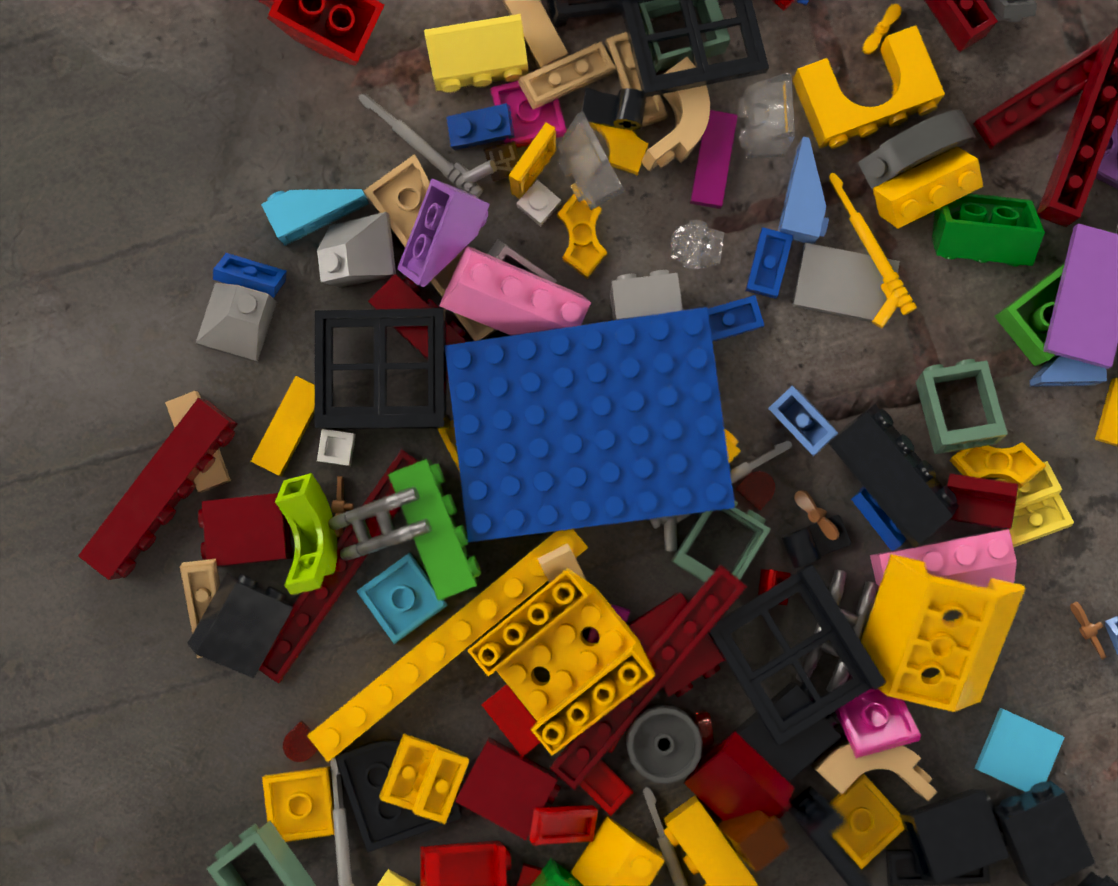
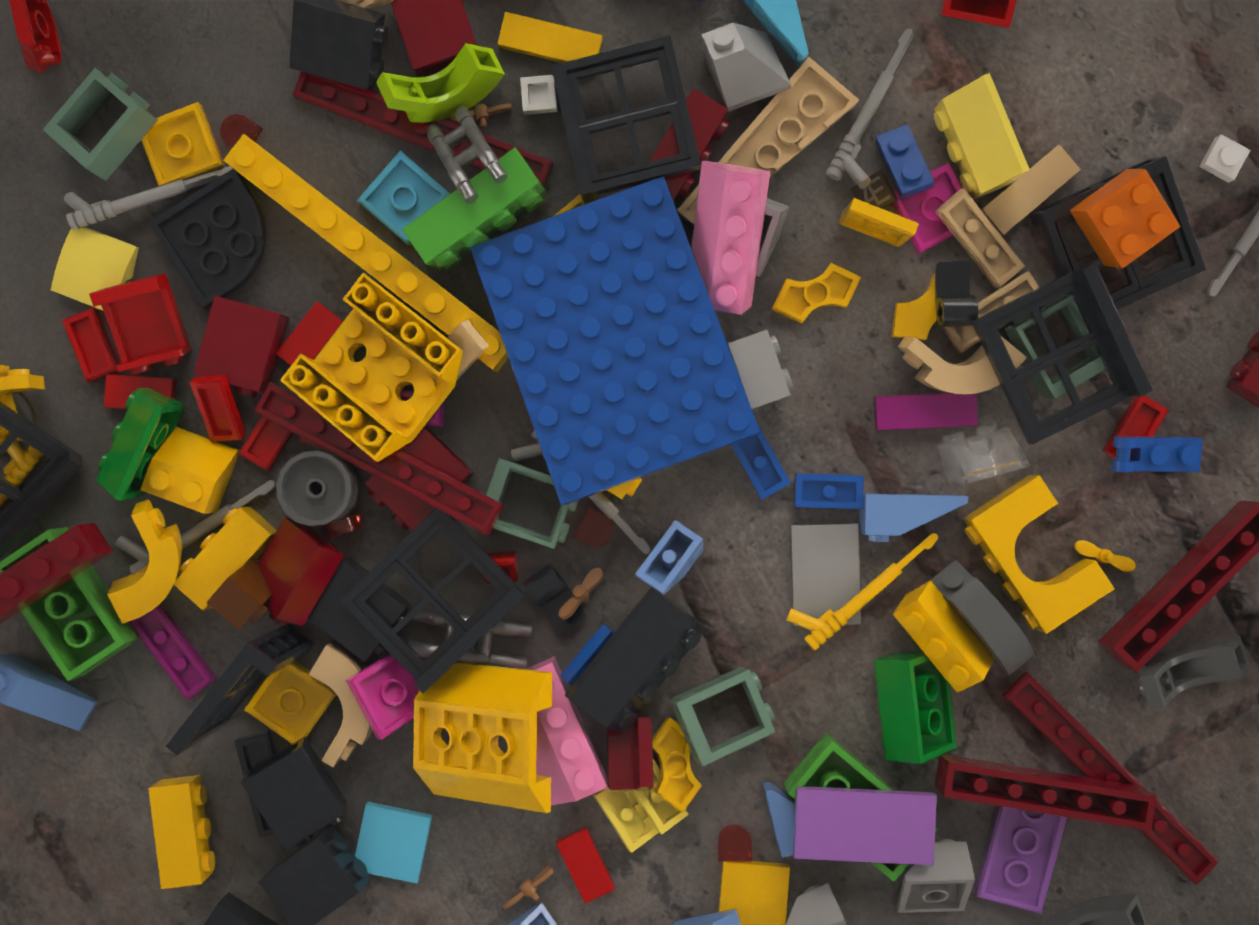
camera: 75 degrees right, 5 degrees up
yellow slope [379,733,469,824] -> none
medium lavender slope [397,178,490,287] -> none
white plate [517,180,561,227] -> none
clear slope [558,111,625,210] -> none
clear brick [670,220,725,270] -> none
none -> red tile [556,826,615,904]
none -> clear red tile [718,824,752,861]

